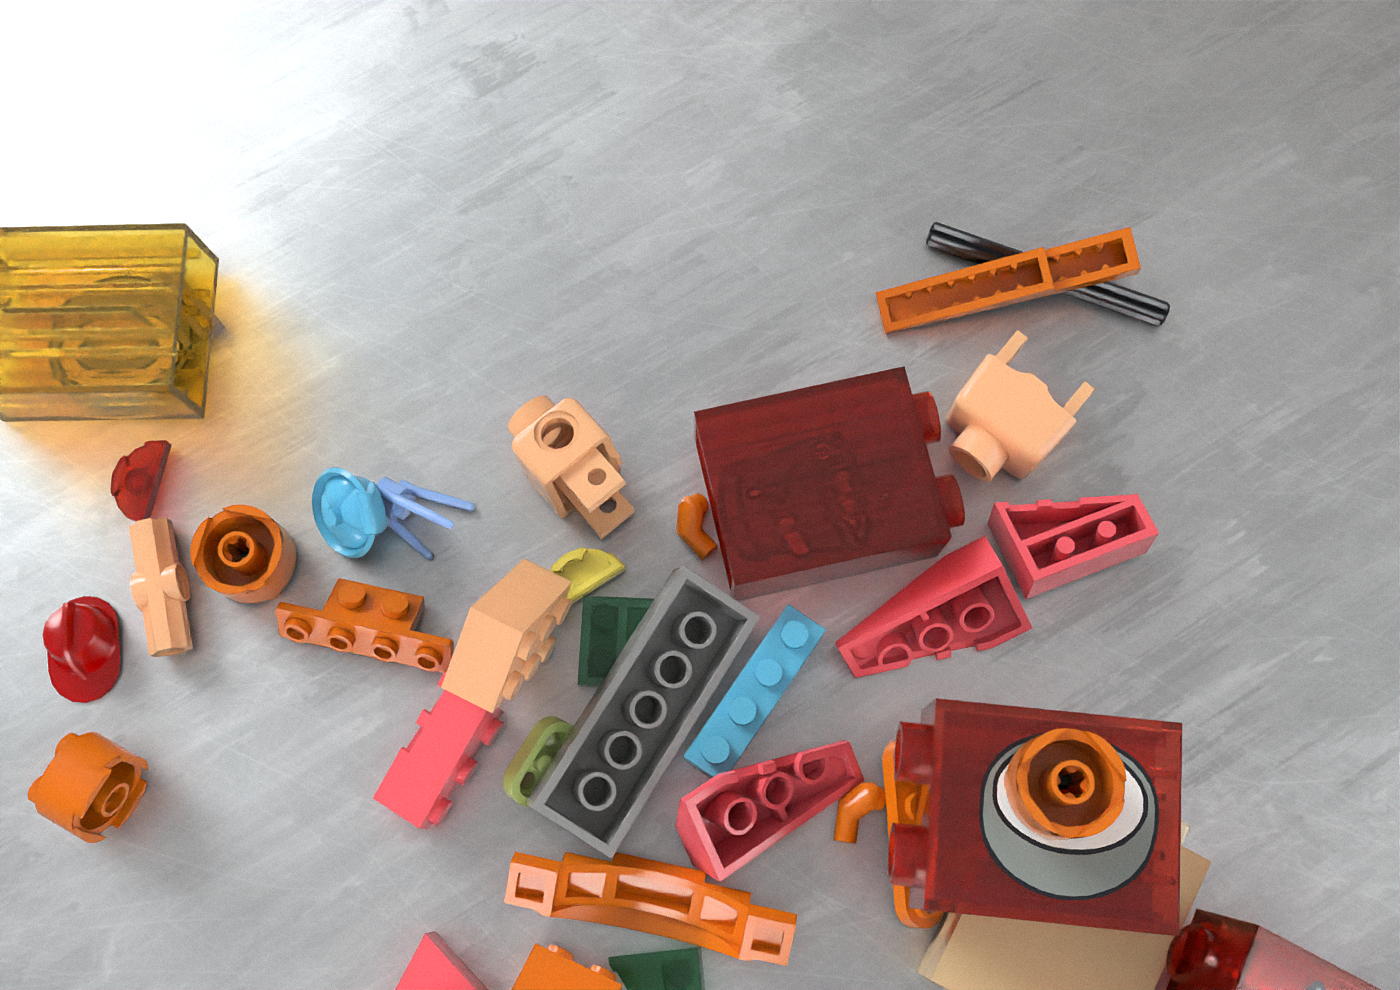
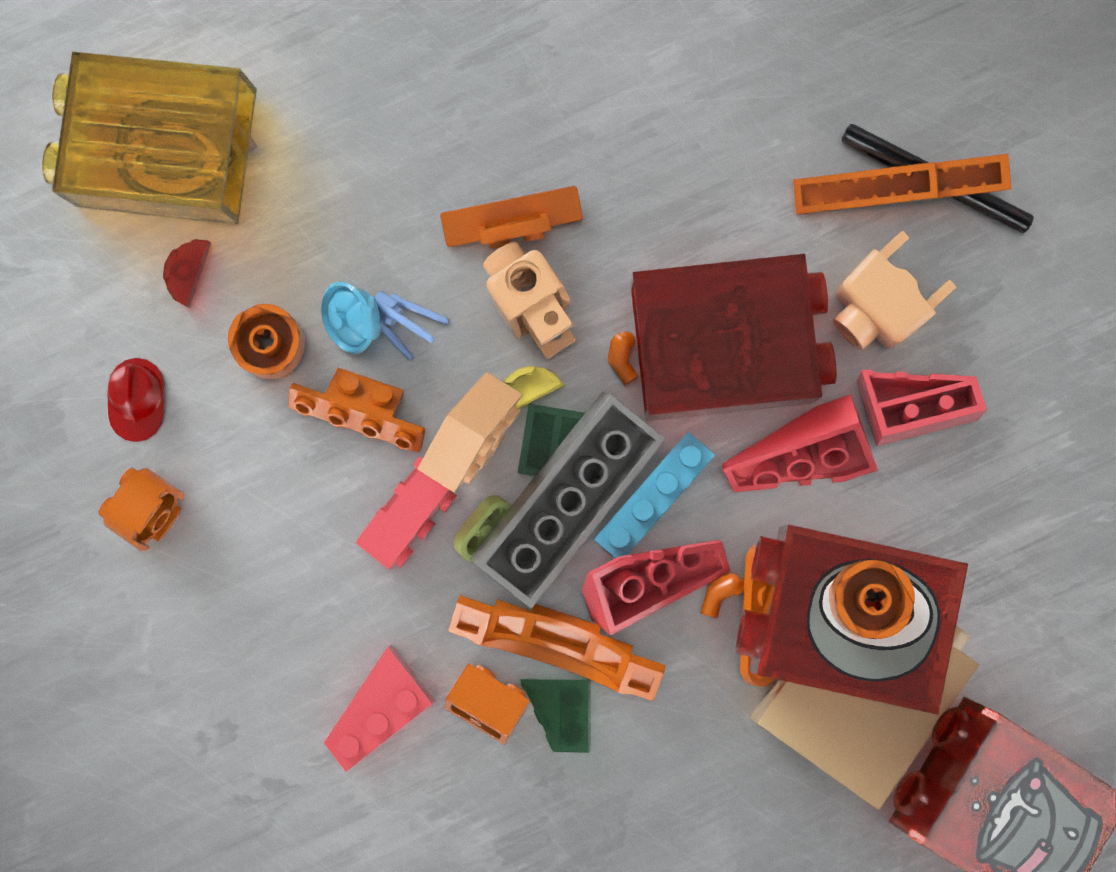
camera: 10 degrees right, 10 degrees up
light nougat piece [129,518,193,657] -> none
none -> orange bracket [440,185,583,249]

